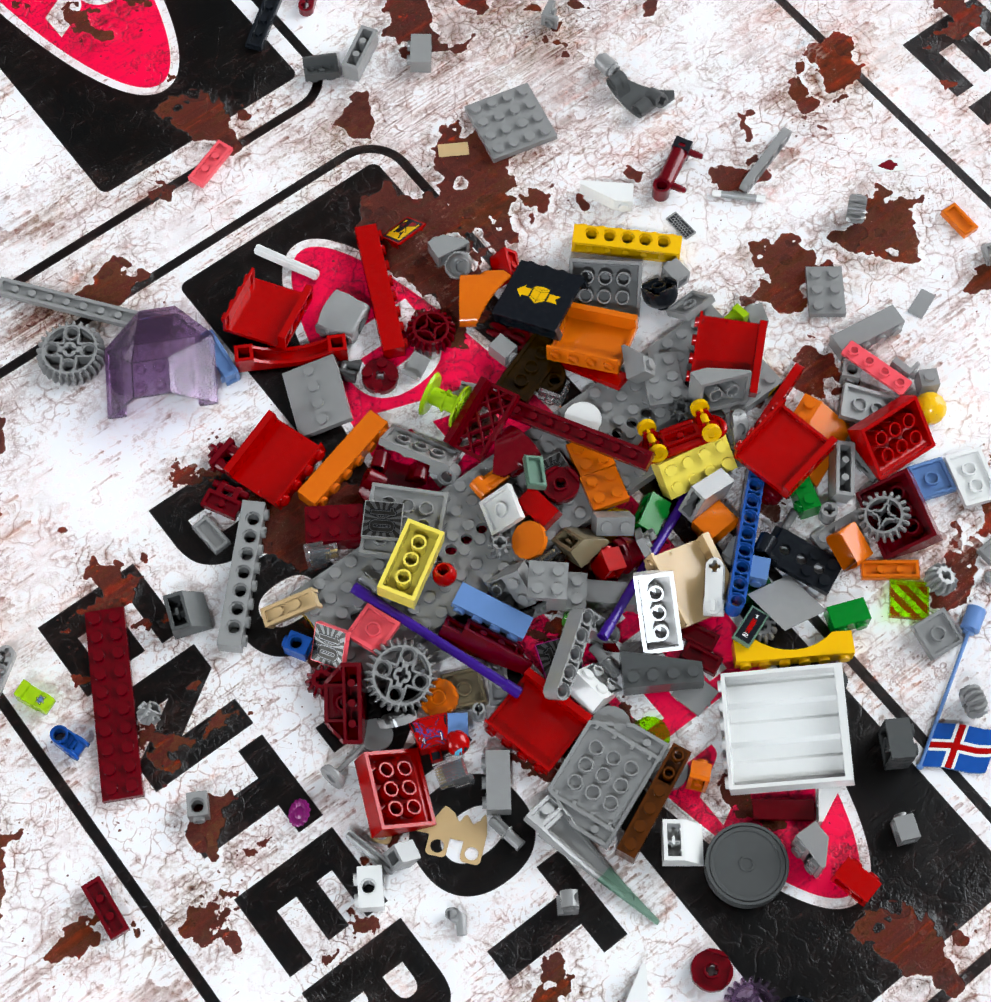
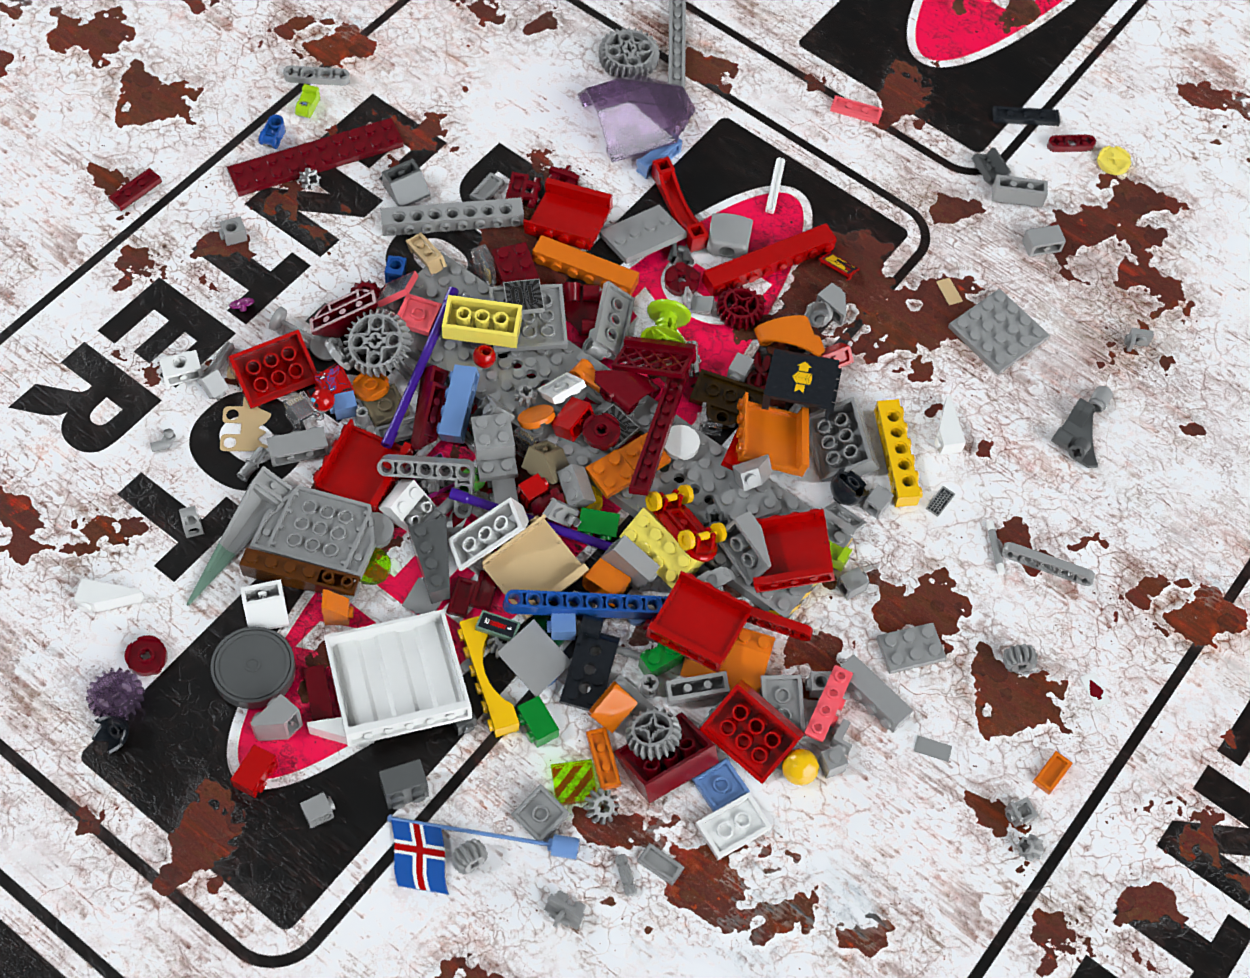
camera: 70 degrees right, 5 degrees down
red panel [221,267,313,350] -> none
sand green tile [522,454,547,490] -> none
dark red piece [652,136,704,202] -> none
white piece [703,557,725,617] -> none

